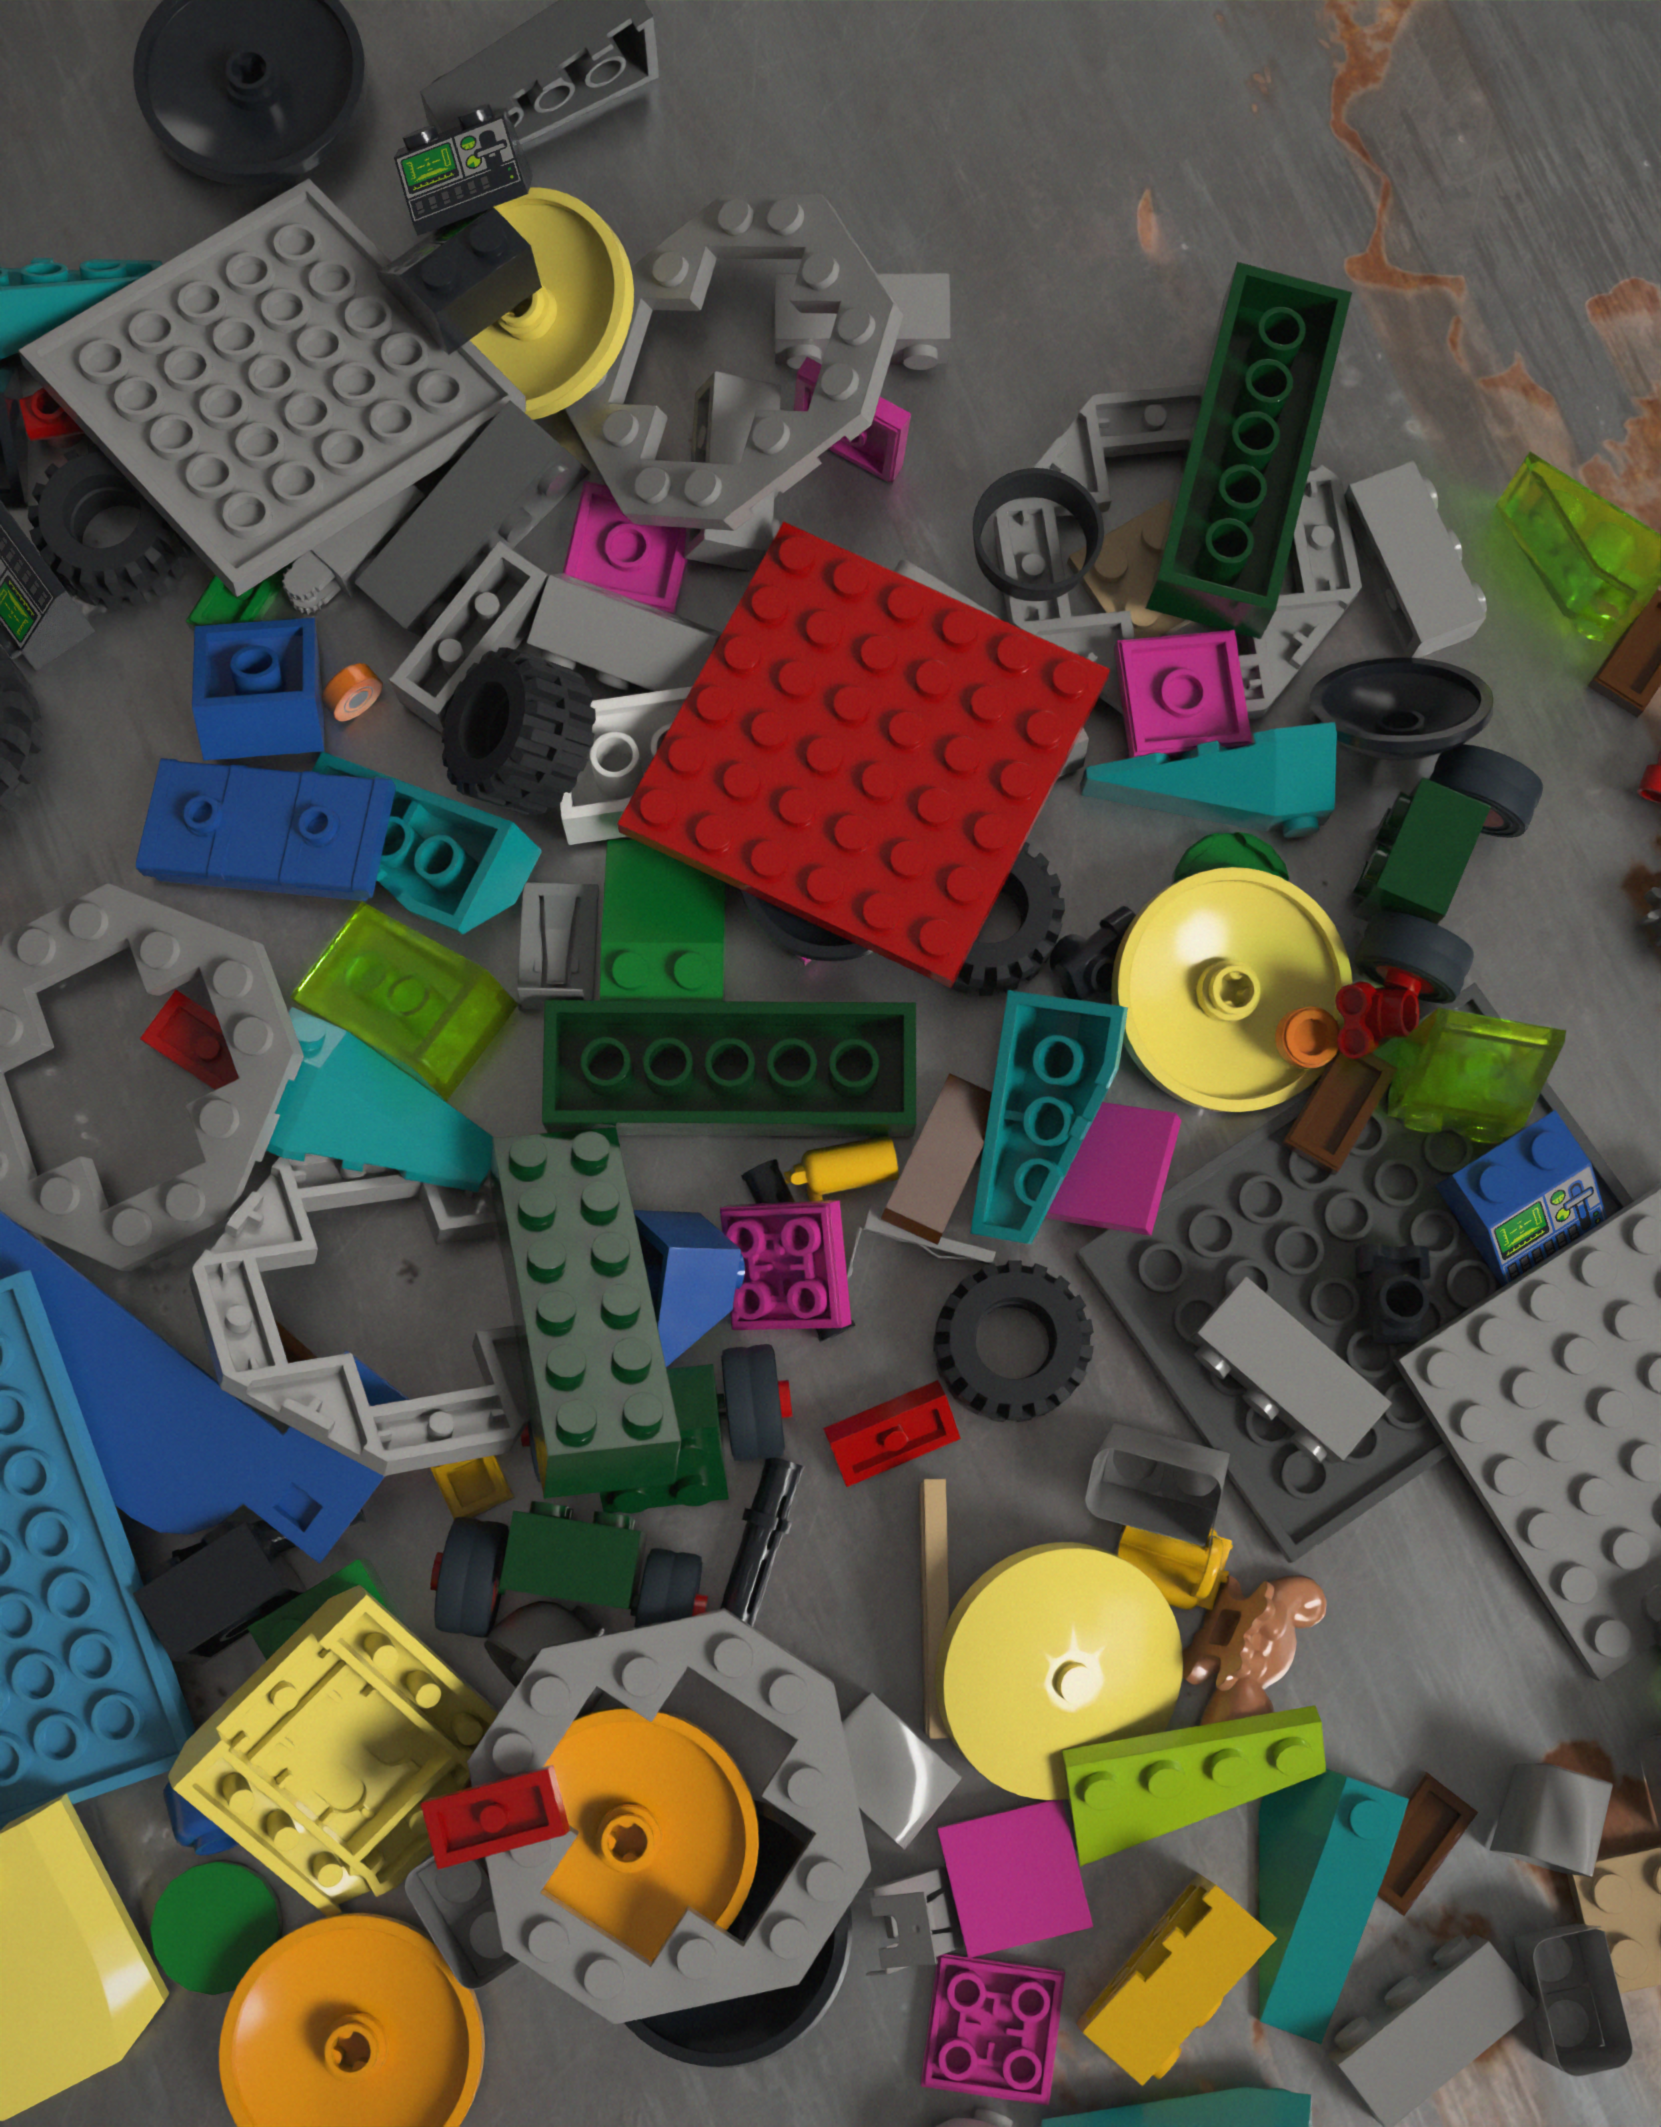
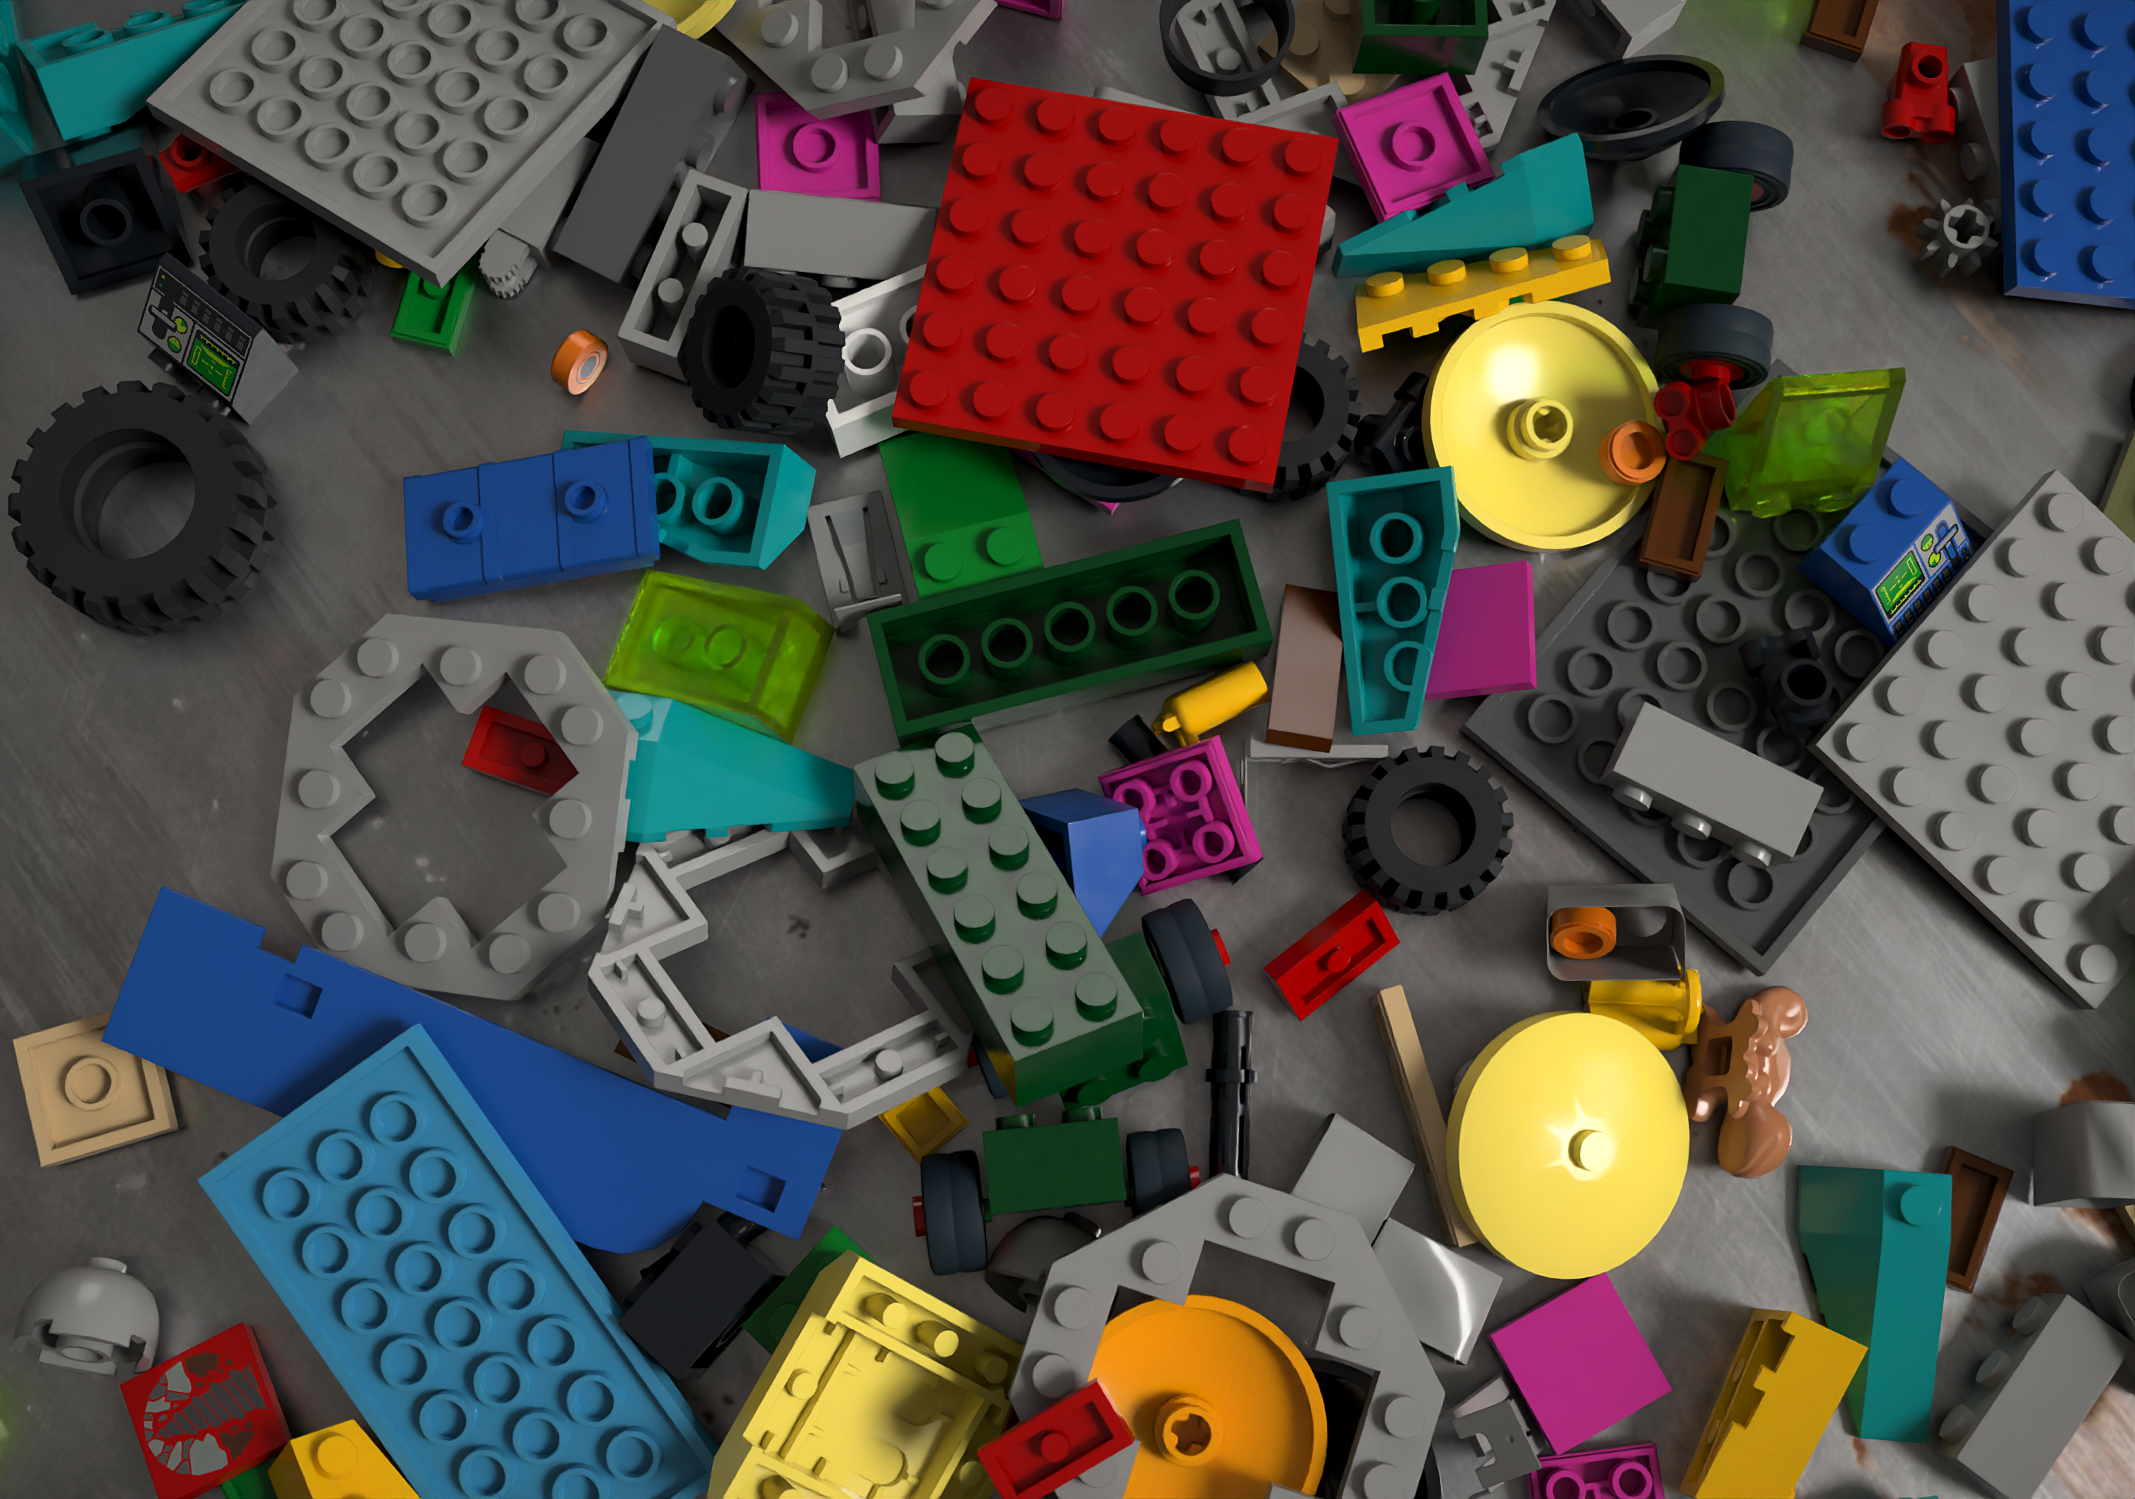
camera: 15 degrees left, 0 degrees up
blue slope [192,617,324,761] -> none
lime wing [1062,1705,1326,1867] -> none
none -> light grey piece [1283,1113,1416,1245]
none -> yellow wing [1355,235,1611,353]
none -> orange tile [1550,907,1616,960]

